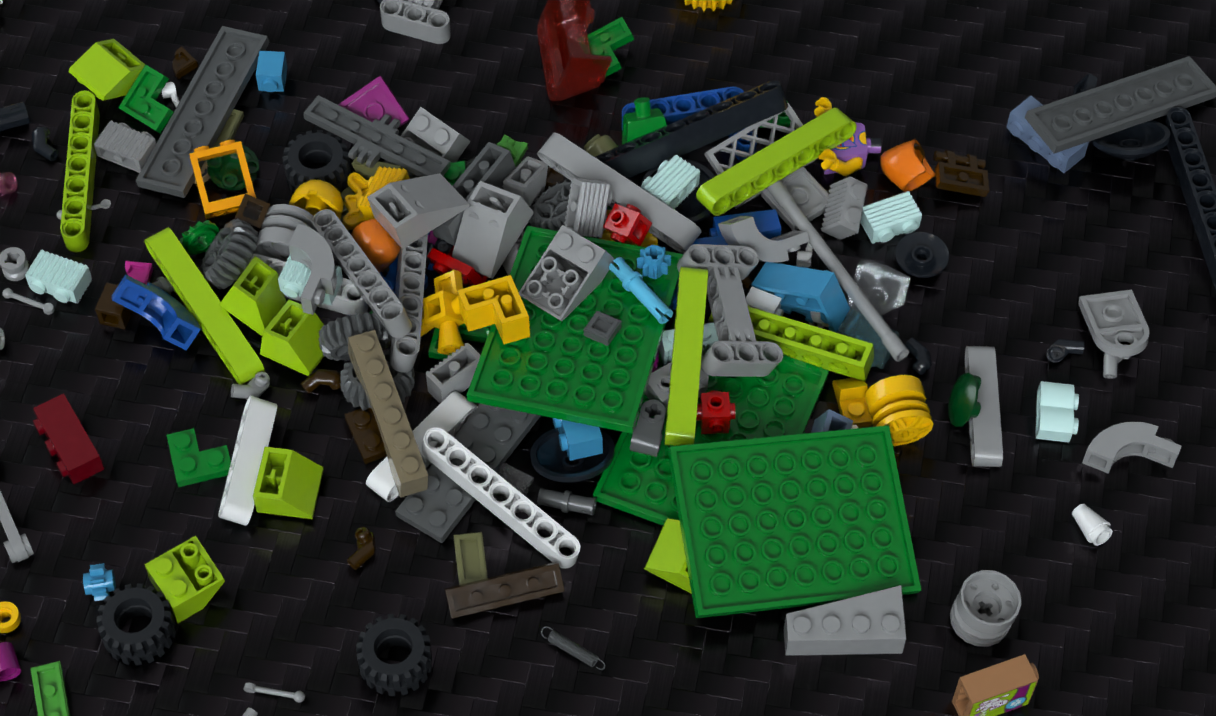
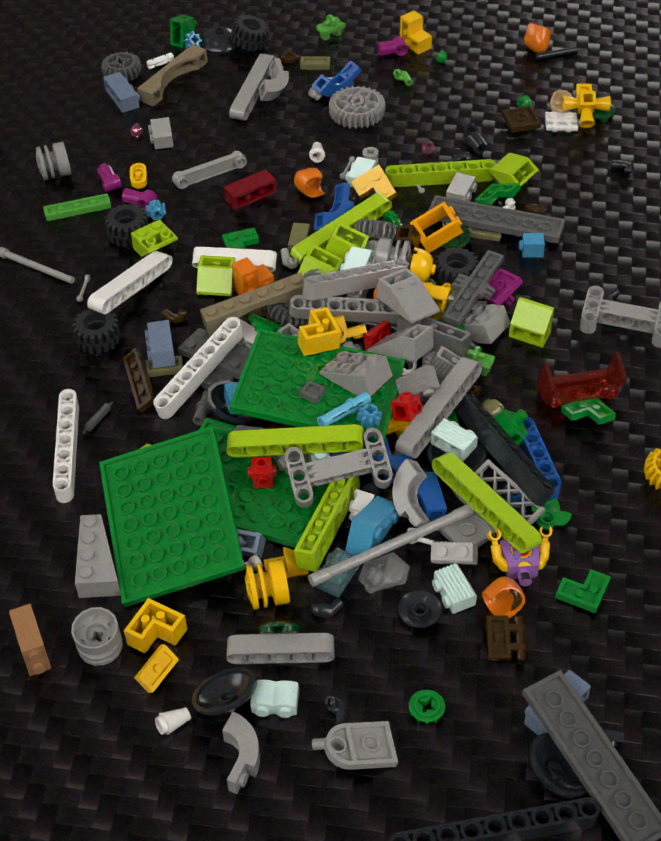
camera: 90 degrees right, 10 degrees down
light grey arch [289,223,337,315] -> none
none -> white beam [53,389,79,503]
none -> white beam [87,251,172,314]
none -> magenta piece [122,188,157,212]
none -> yellow brick [124,598,187,653]
none -> yellow plate [134,644,179,693]
none -> sand blue brick [145,320,175,368]
none -> black dish [192,667,257,716]
none -> orange brick [232,257,274,295]
none -> green plate [248,313,283,332]
none -> olive tile [288,223,310,249]
none -> orange piece [294,168,325,198]
none -> yellow brick [351,165,397,200]
none -> green gear [409,690,445,724]
none -> lime slope [509,297,554,348]
none -> green plate [555,569,611,614]

